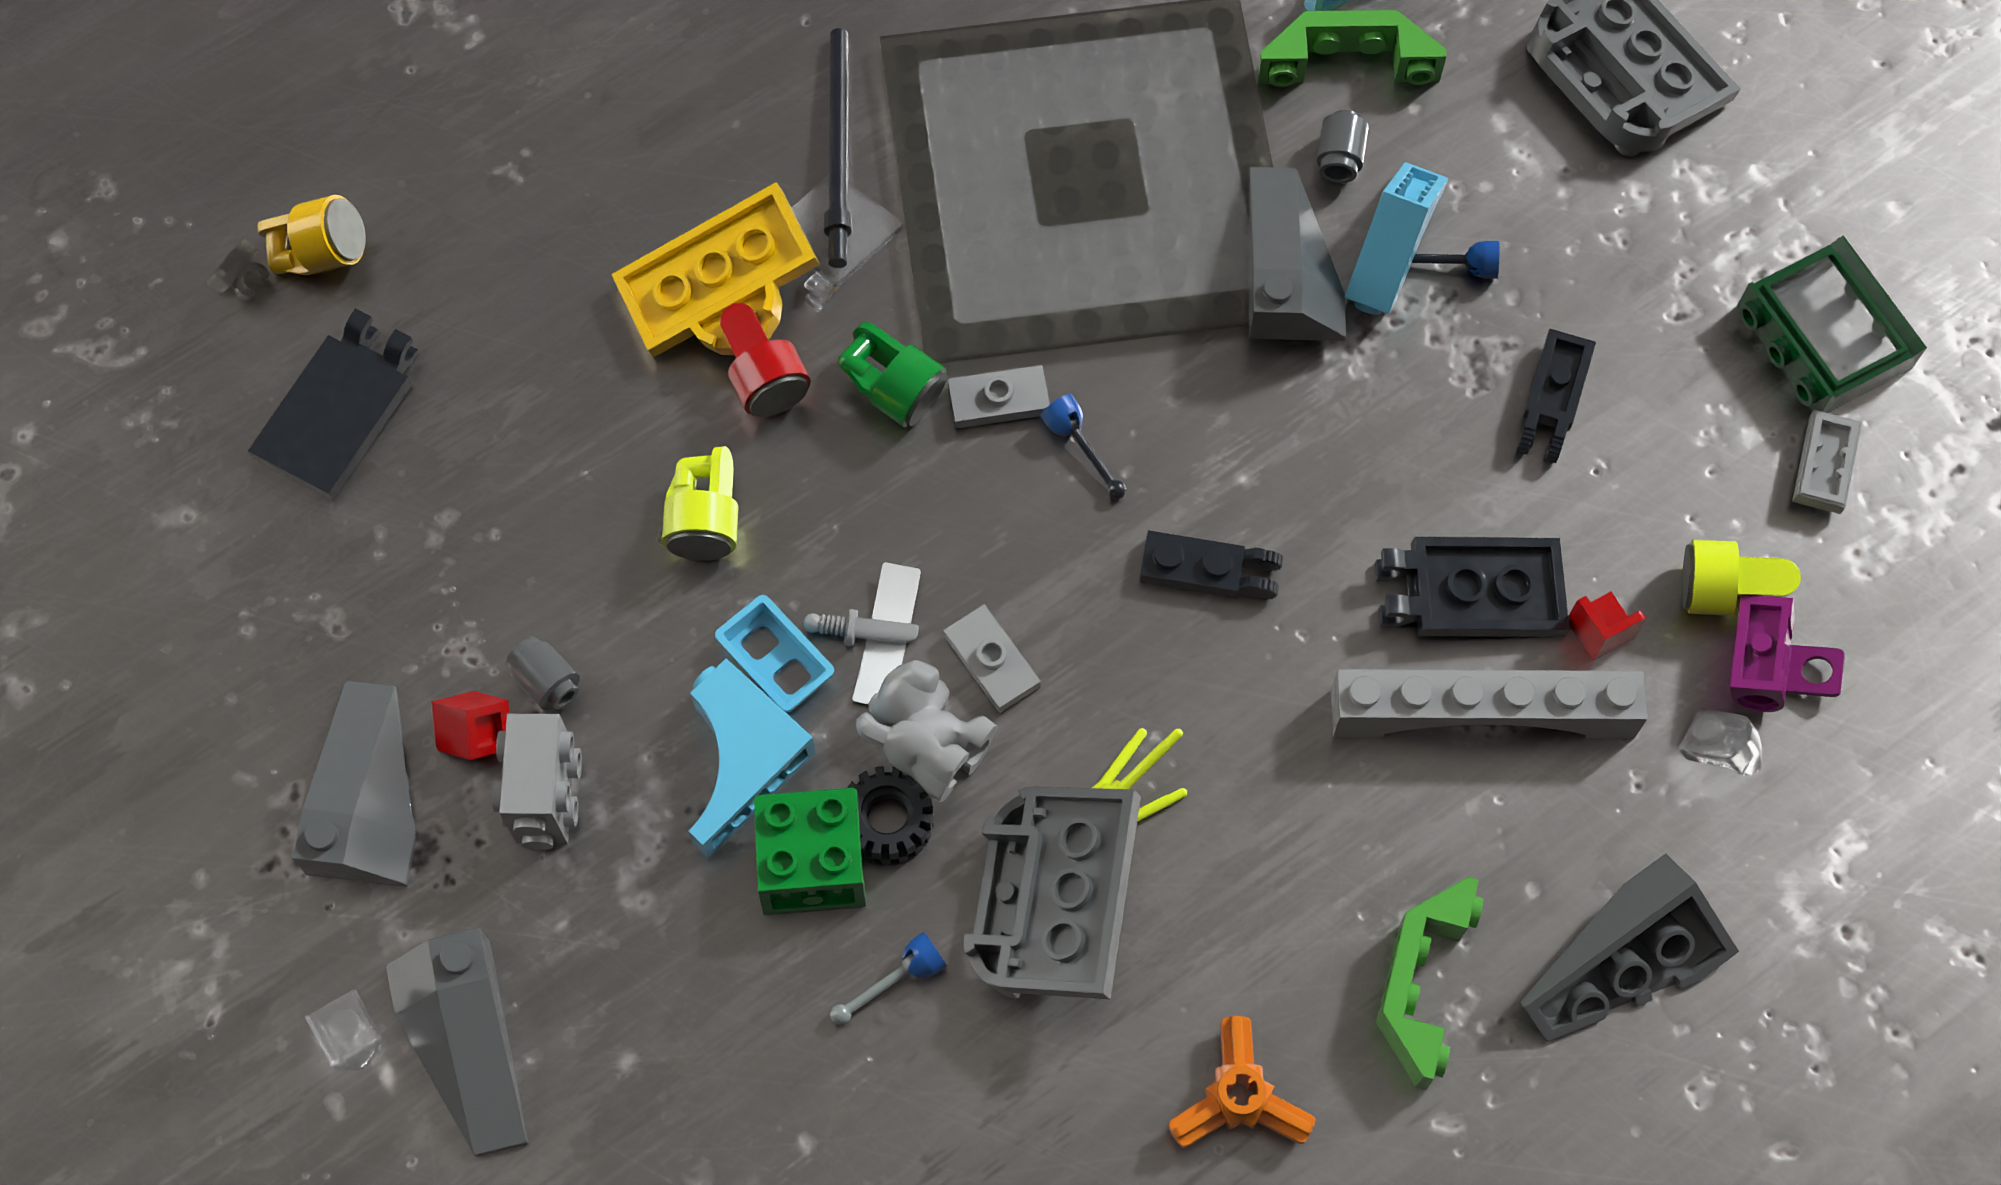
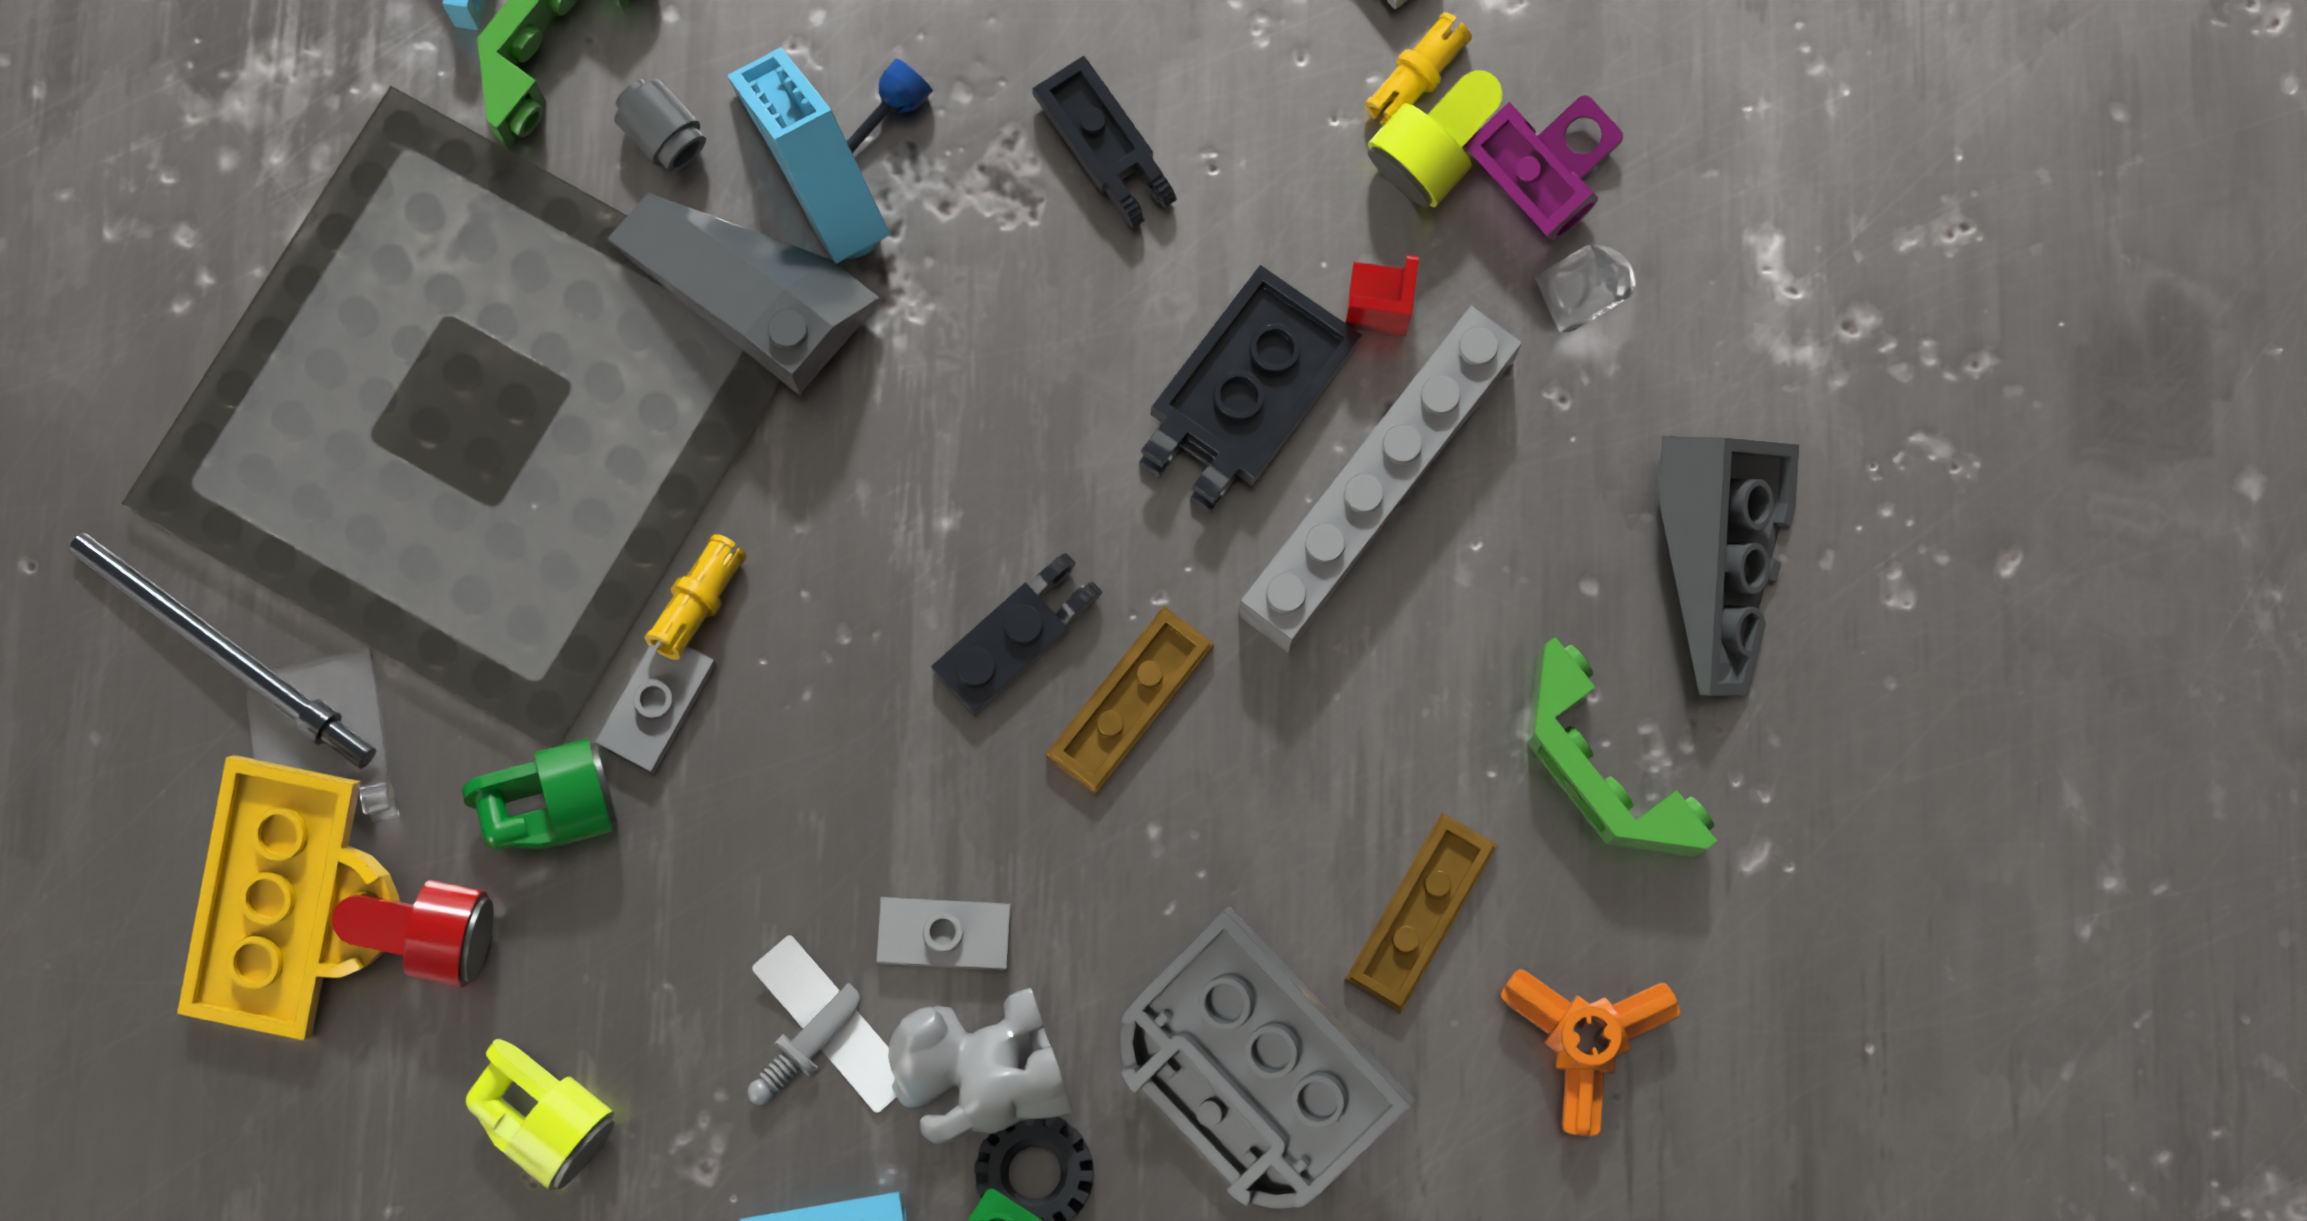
camera: 55 degrees left, 10 degrees up
medium azure piece [715,595,834,712] -> none
hinge [1040,394,1126,500] -> none
neon yellow plant [1092,728,1187,822] -> none
none -> yellow pin [645,534,746,660]
none -> pearl gold tile [1045,606,1214,796]
none -> pearl gold tile [1344,812,1498,1014]
none -> yellow pin [1364,12,1472,126]

